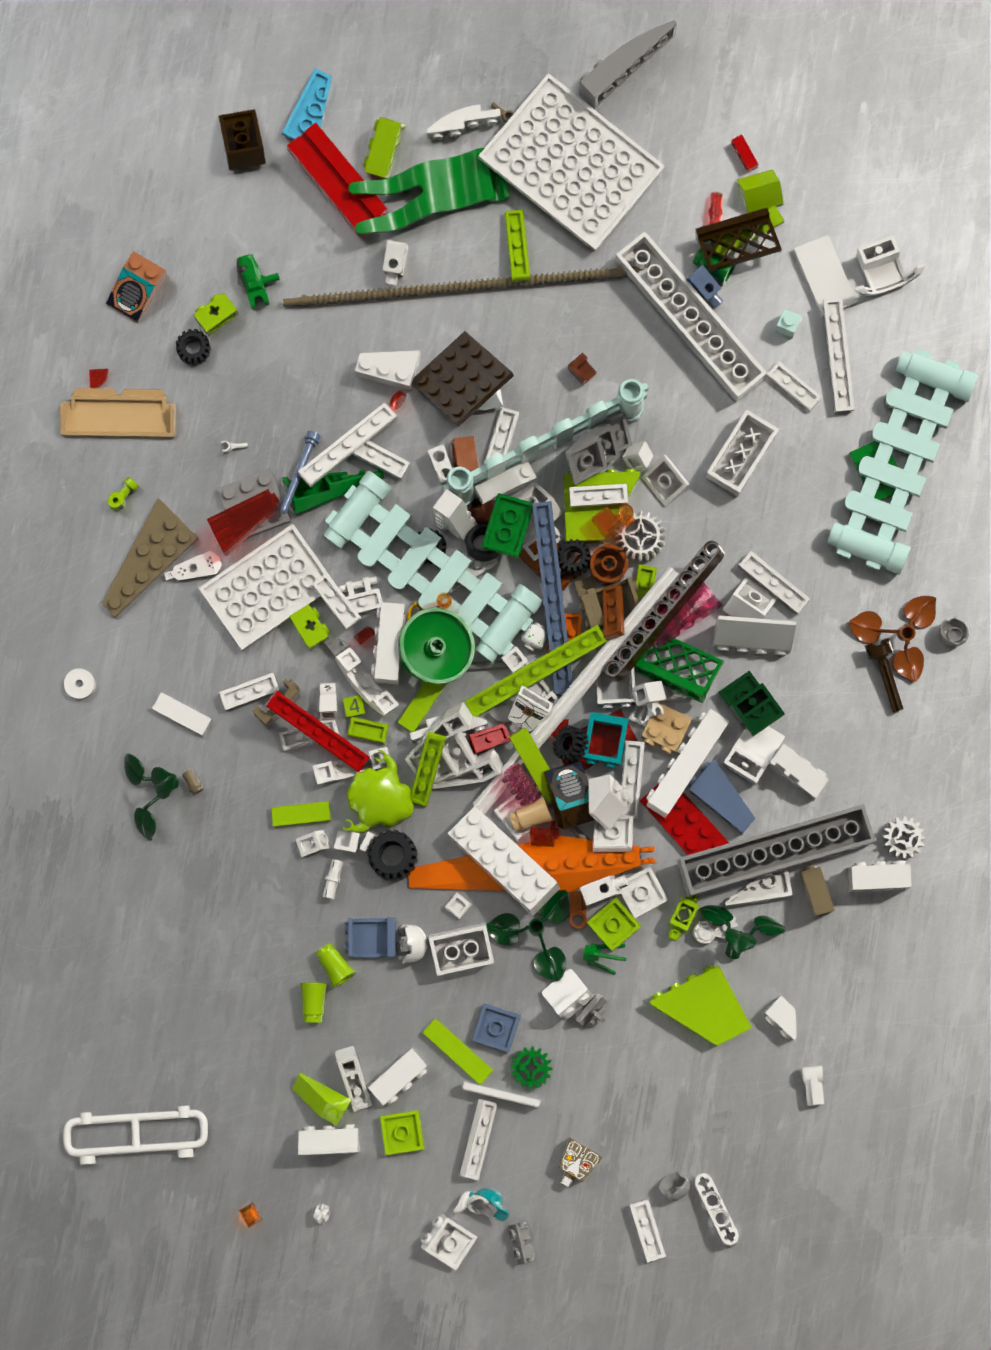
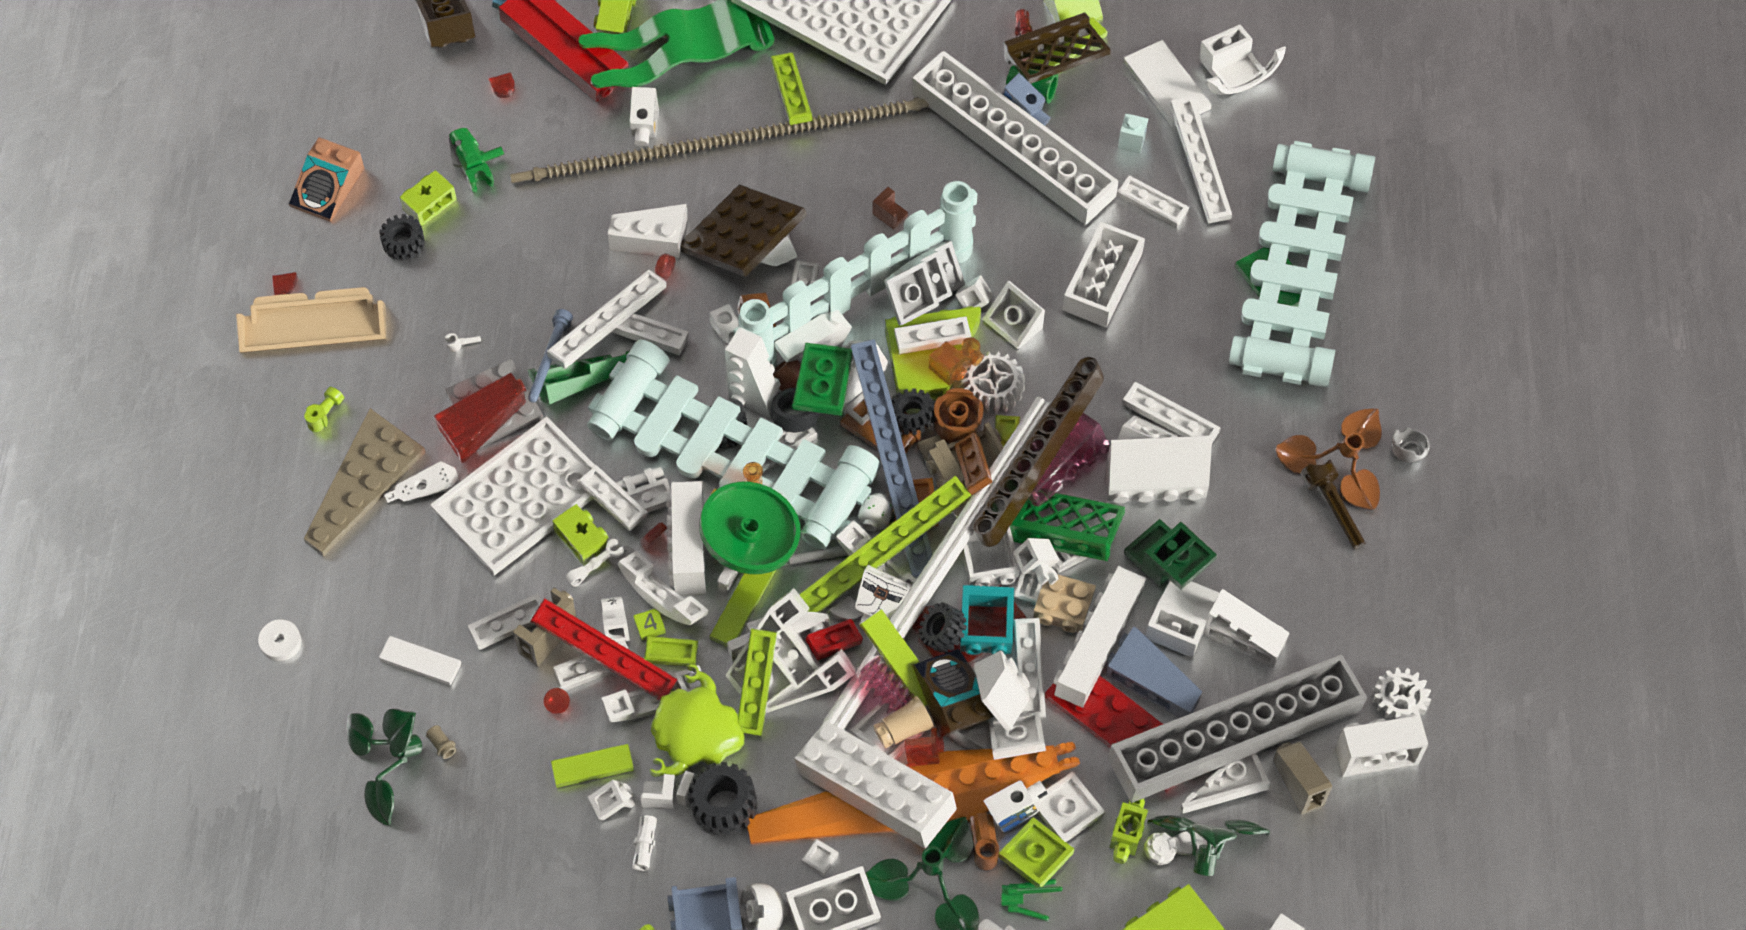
camera: 10 degrees left, 20 degrees down
none -> clear red tile [489,72,515,98]
none -> clear red tile [544,688,570,714]
none -> white piece [566,539,624,587]

